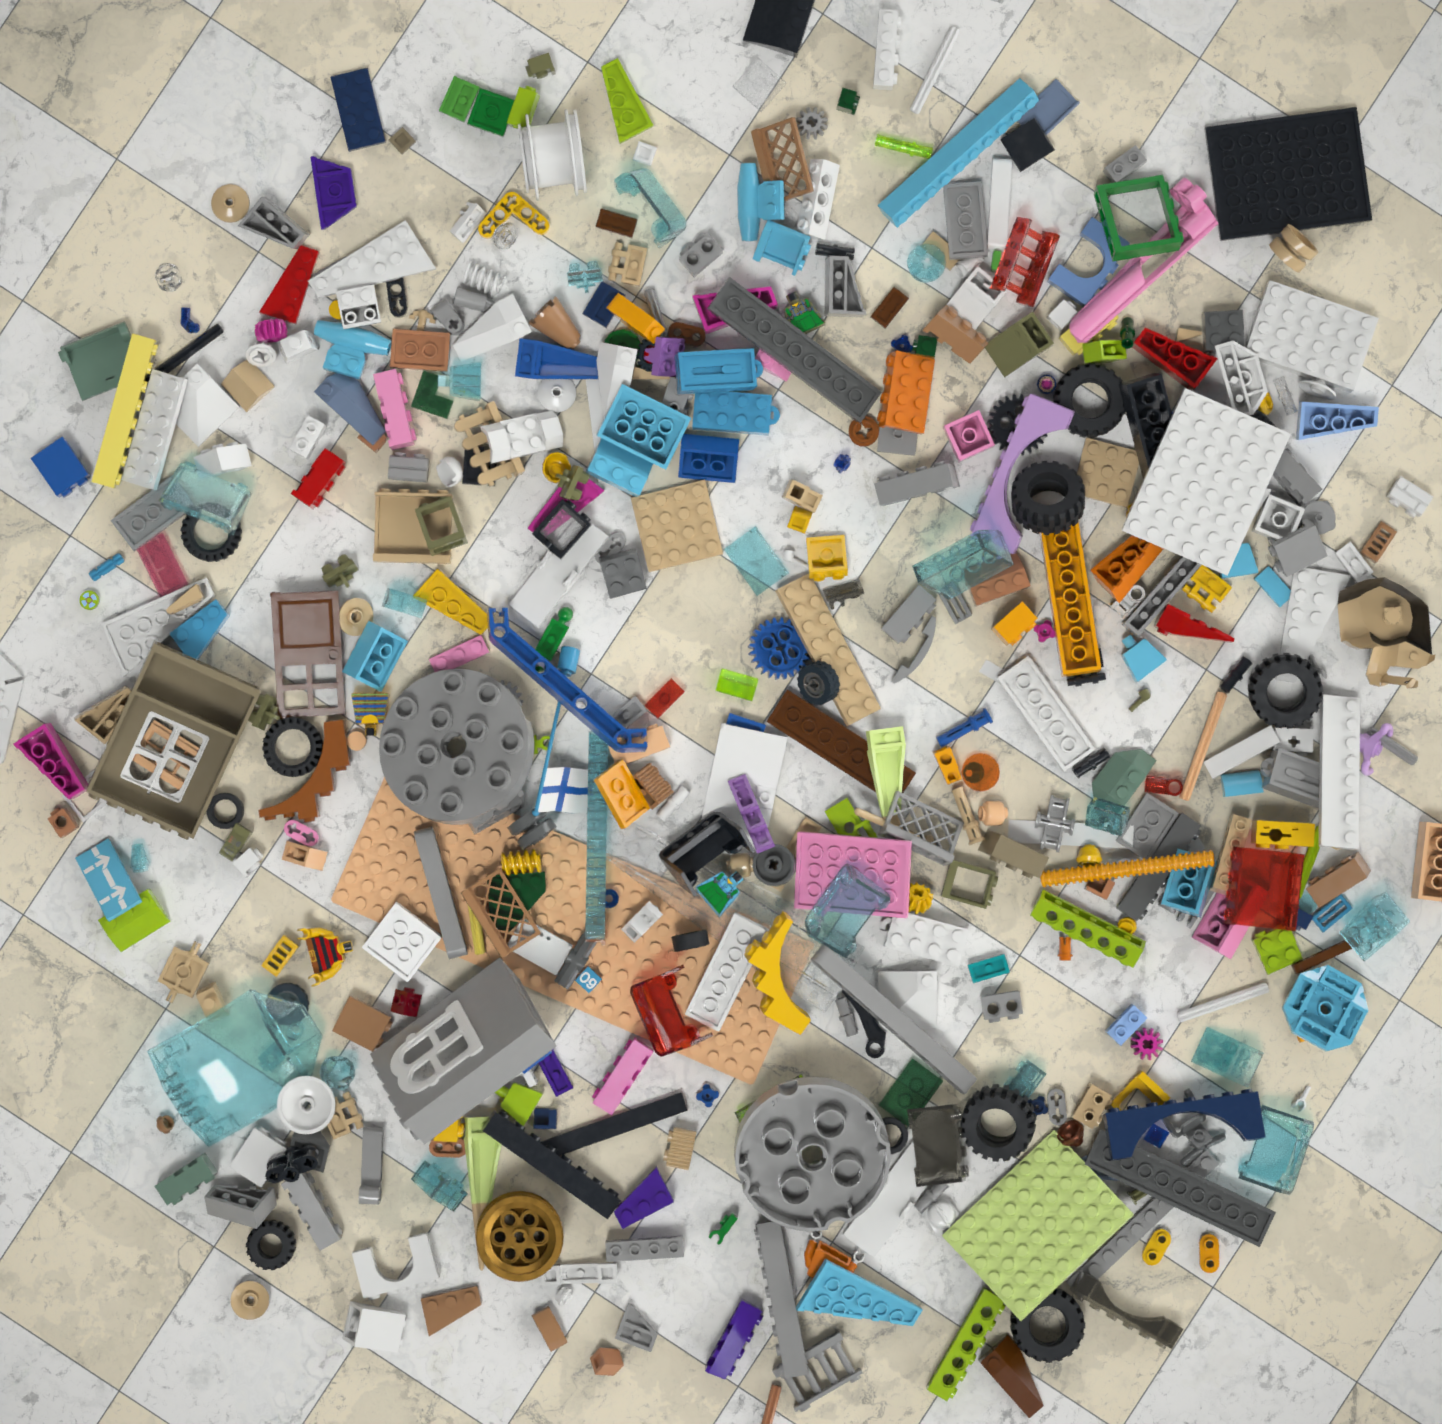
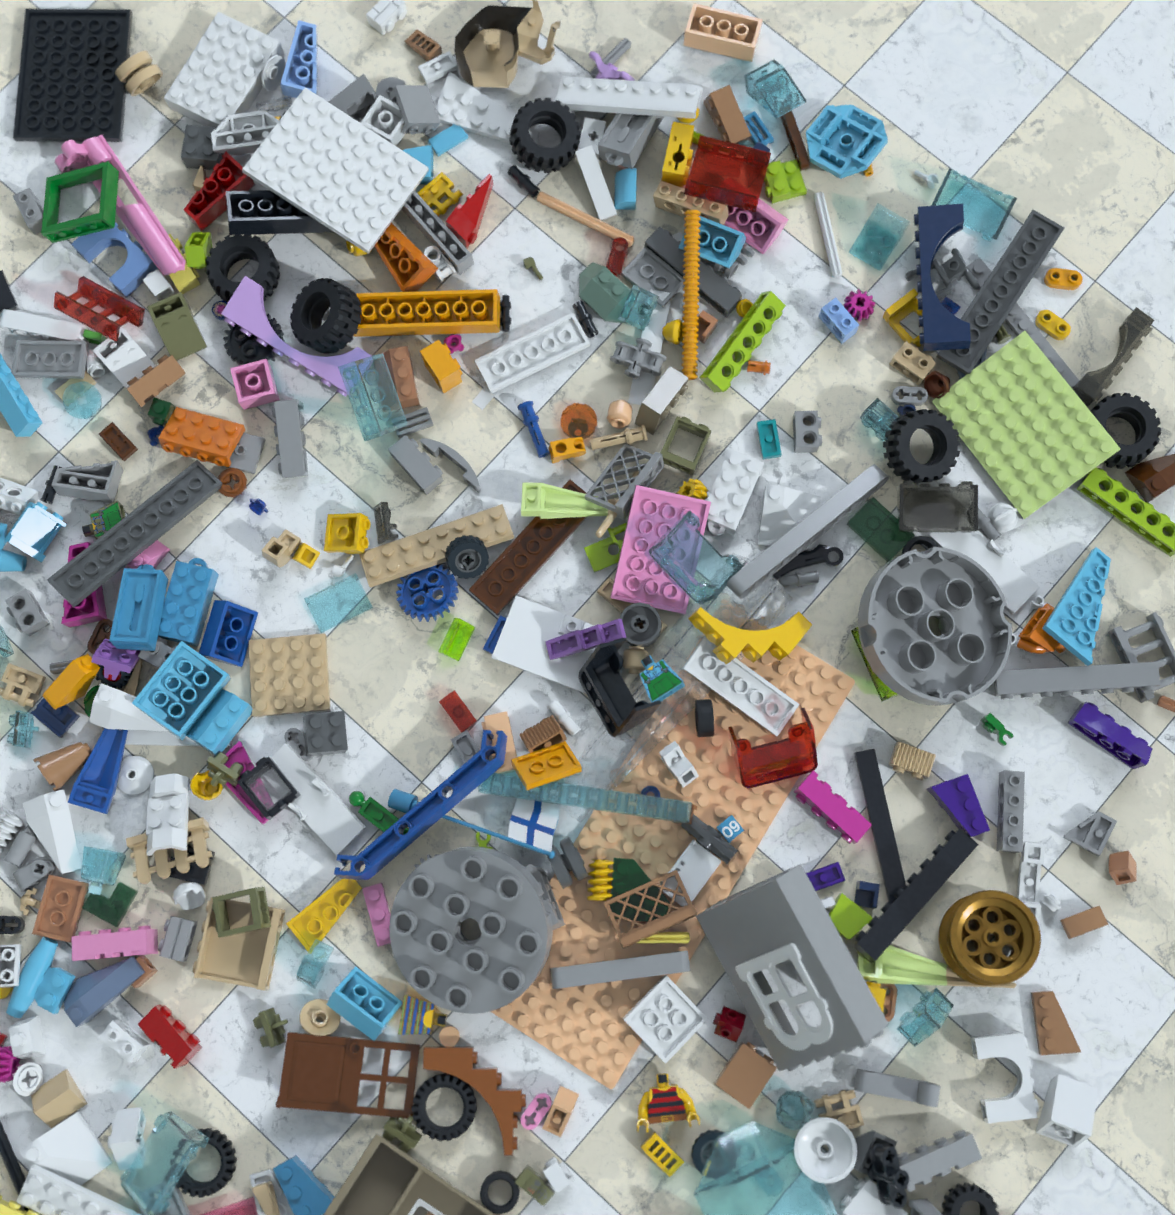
camera: 75 degrees left, 10 degrees down
blue plate [696,1084,719,1107] -> none
tan plate [1077,438,1139,508] -> none
dark green pin [1120,317,1135,349] -> none
medium azure torso [1121,634,1167,682] -> none

